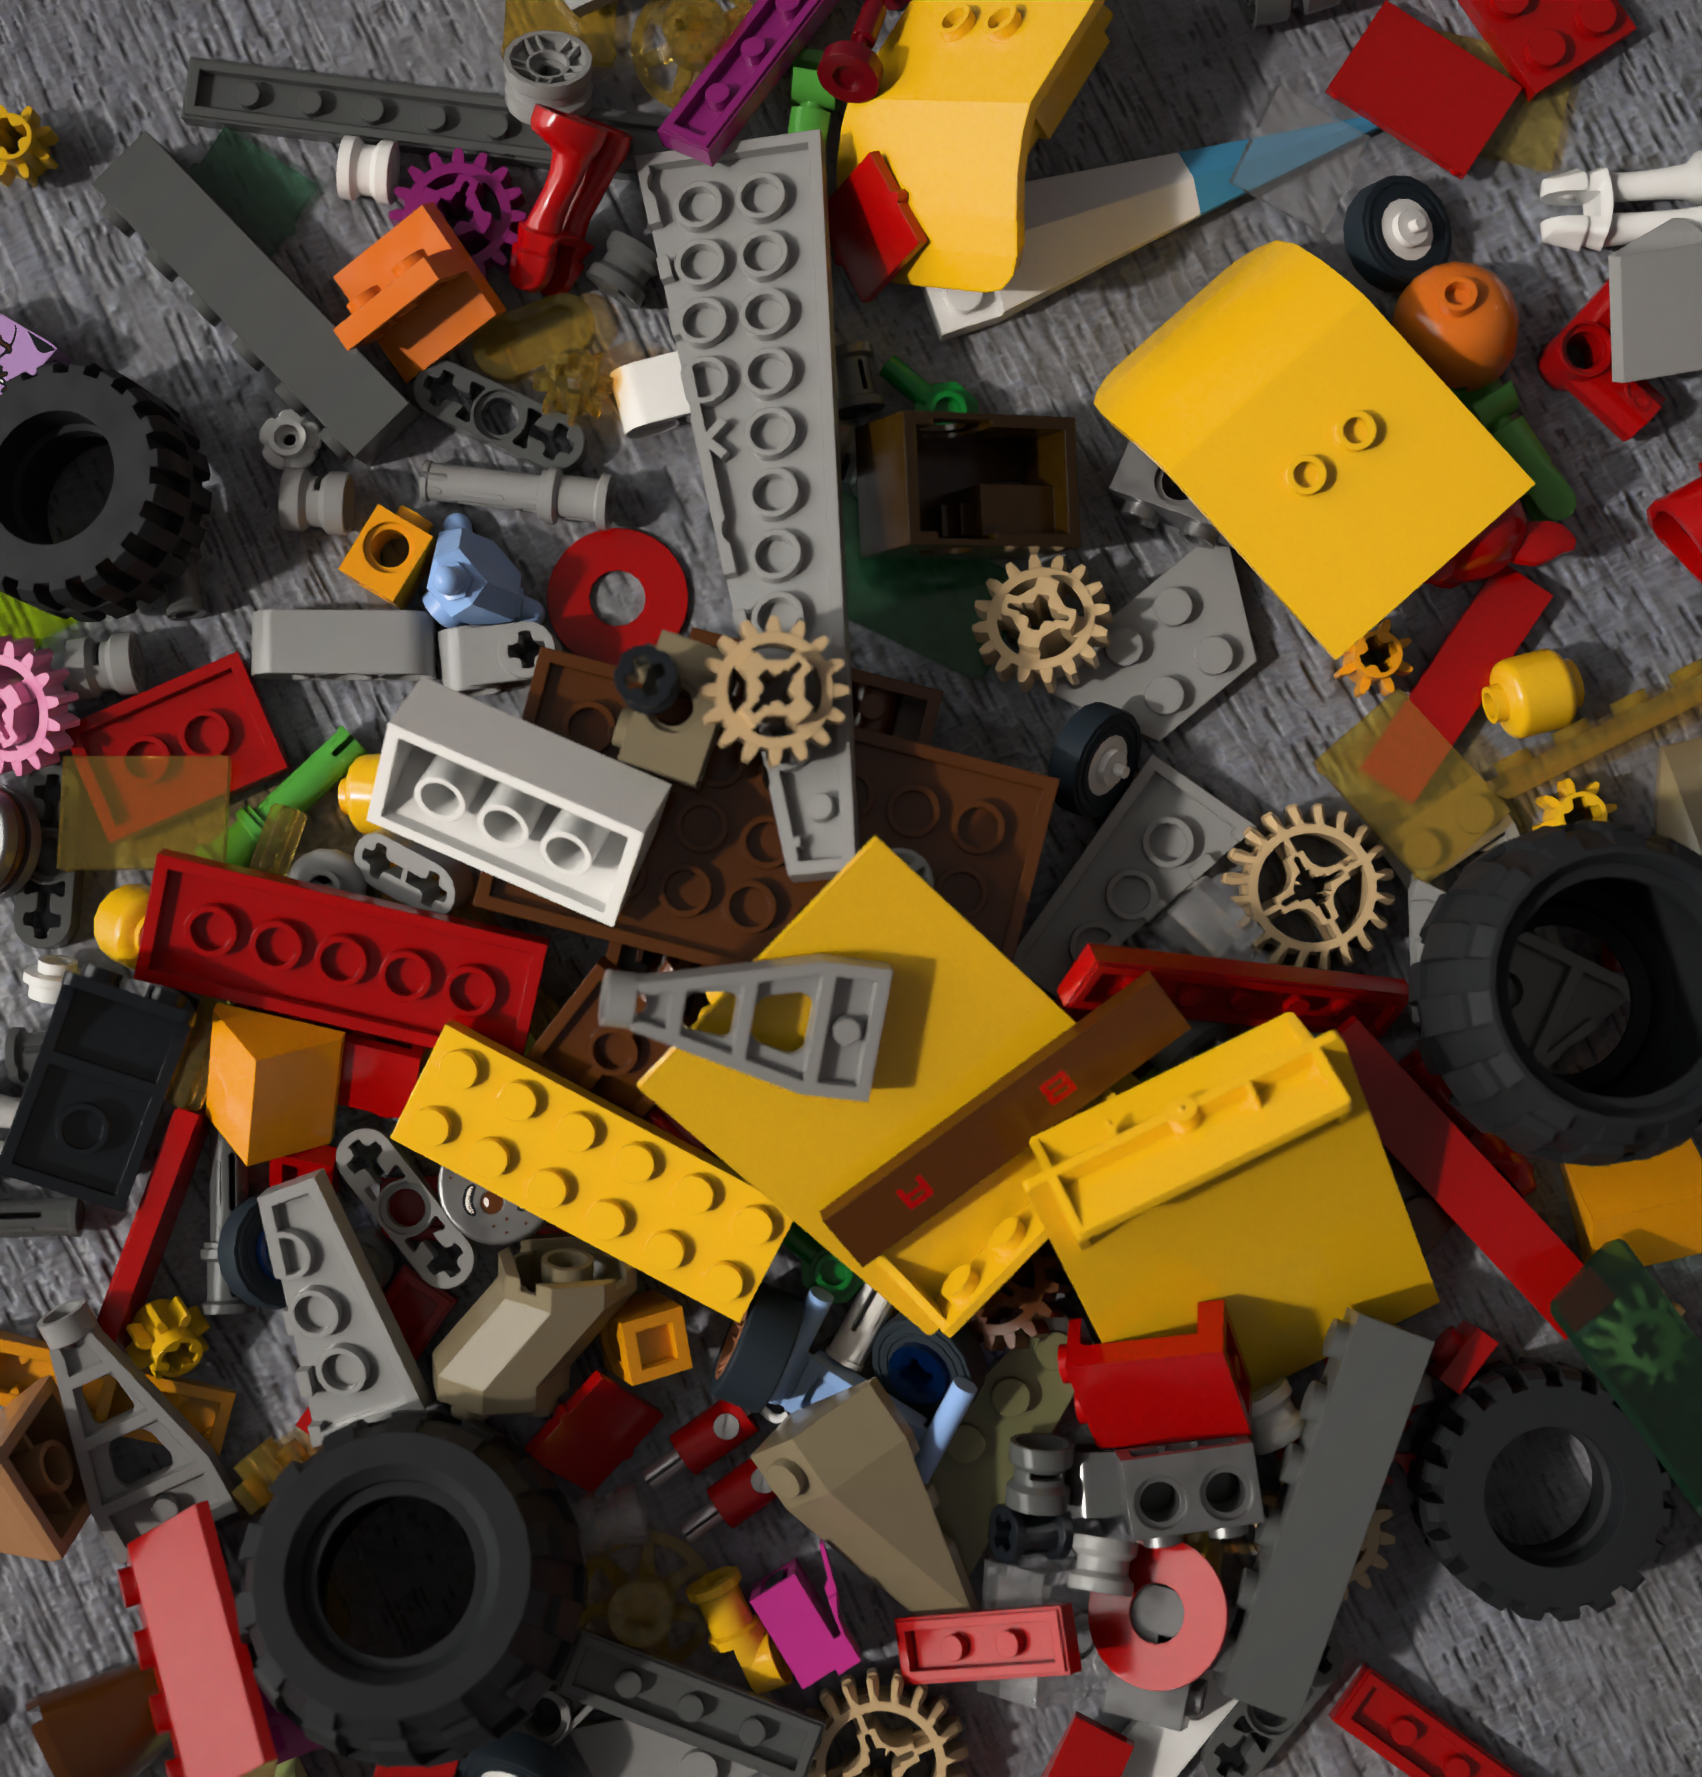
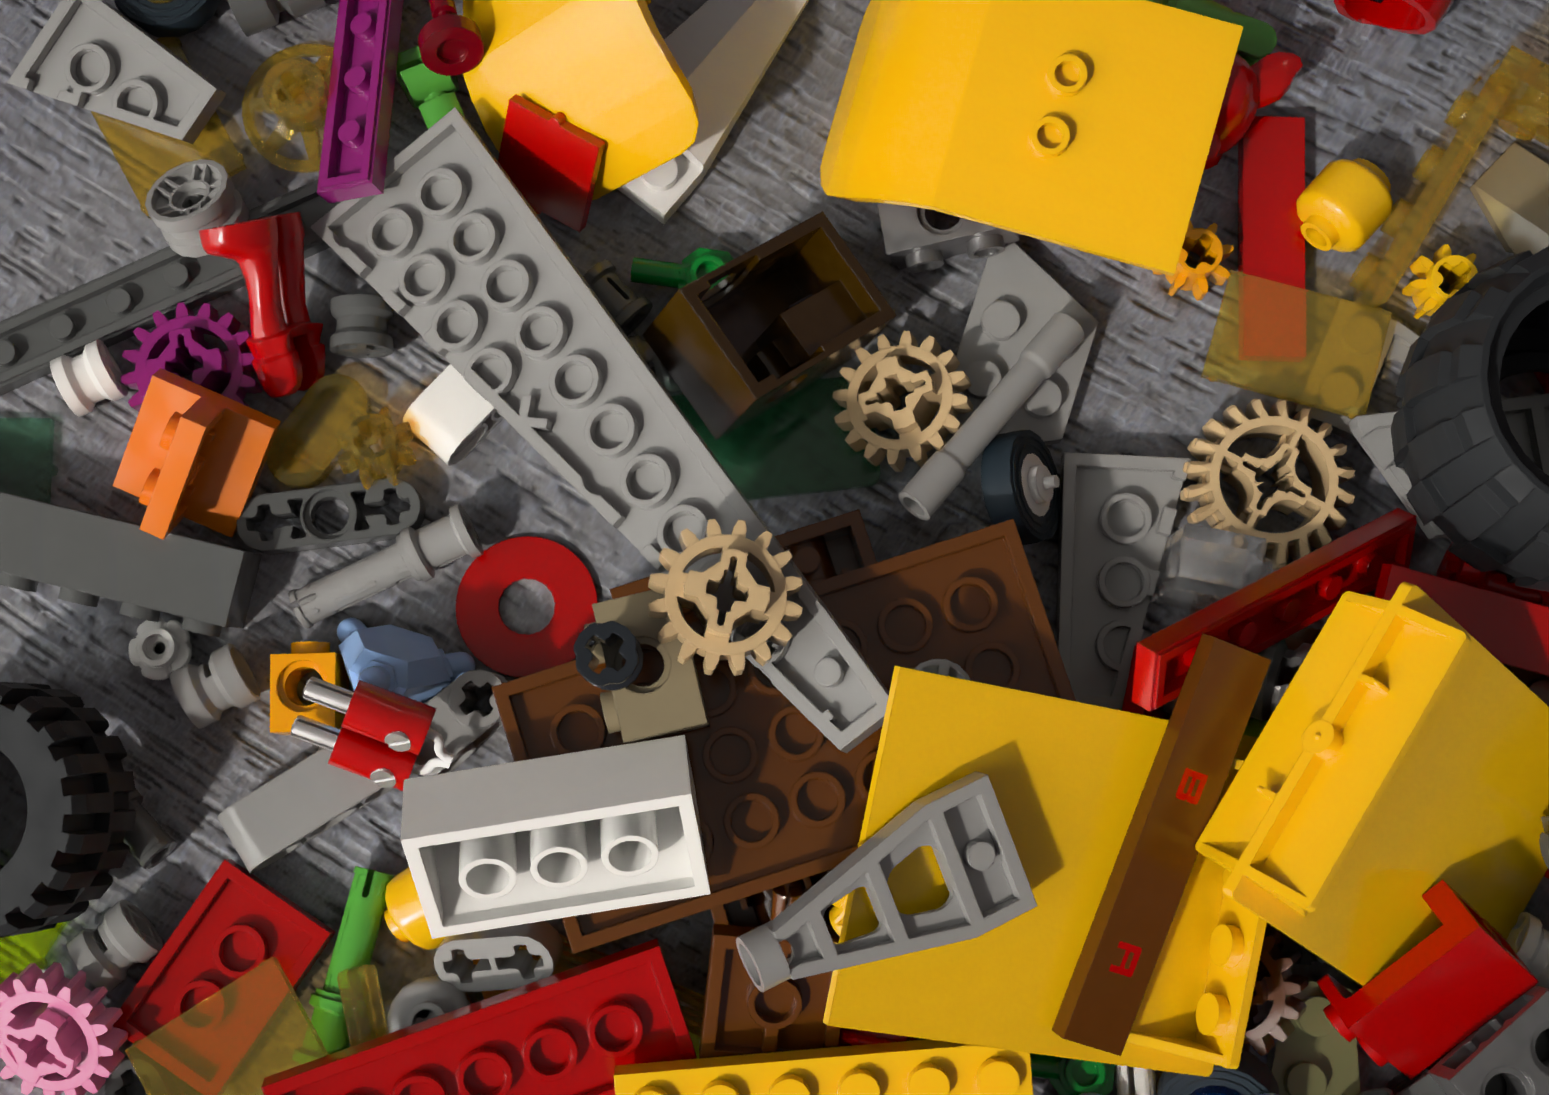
camera: 30 degrees left, 5 degrees down
none -> red piece [291,677,454,791]
none -> light grey piece [898,312,1084,520]

